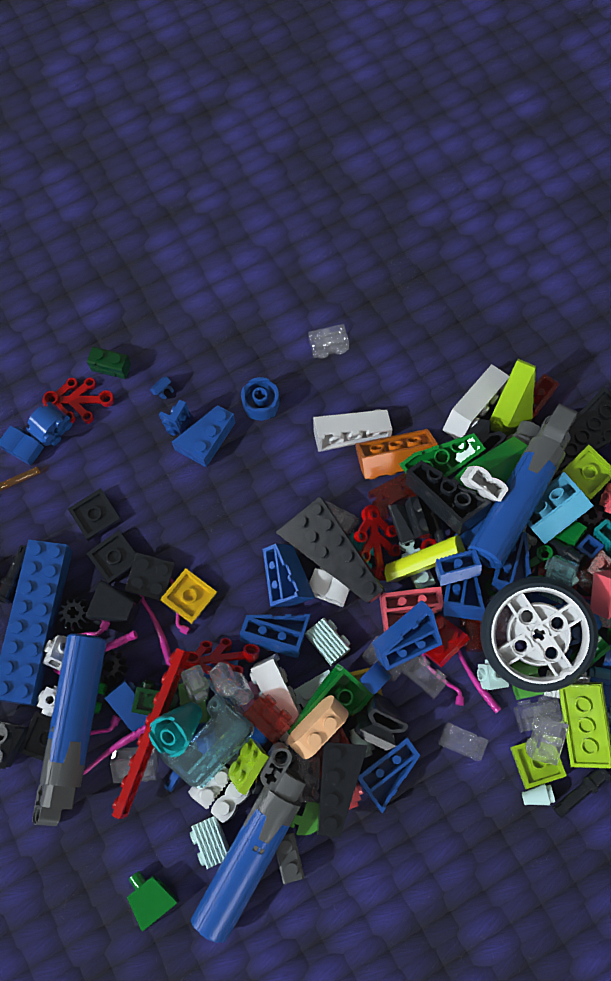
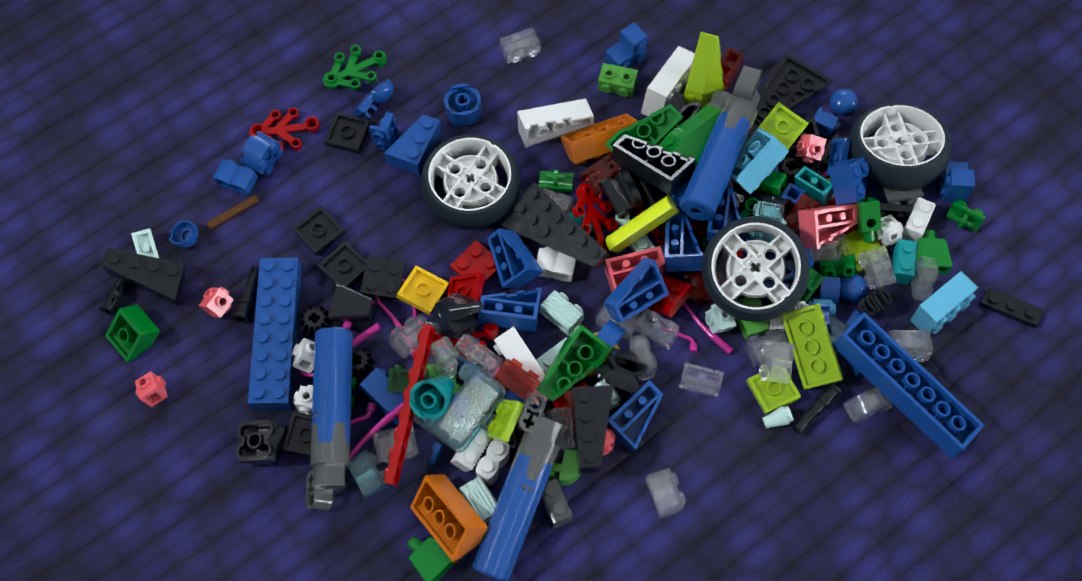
camera: 10 degrees left, 5 degrees down
dark green brick [87,346,131,379] -> none
light nougat brick [287,695,349,759] -> none
blue brick [435,549,482,586] -> none
white brick [460,466,508,501] -> none
none -> green plant [323,45,387,91]
none -> black tile [324,112,371,154]
none -> clear light blue brick [349,450,387,499]
none -> blue hair [366,79,394,104]
none -> clear brick [389,315,427,358]
none -> orange slope [410,474,488,562]
none -> white wheel [421,134,521,229]
none -> black piece [426,293,482,339]
none -> red plate [447,272,485,301]
none -> red plate [450,240,497,286]
none -> green hips [539,169,573,193]
none -> bright green brick [598,63,638,97]
none -> blue brick [605,22,648,68]
none -> clear brick [628,334,657,381]
none -> clear brick [646,468,686,518]

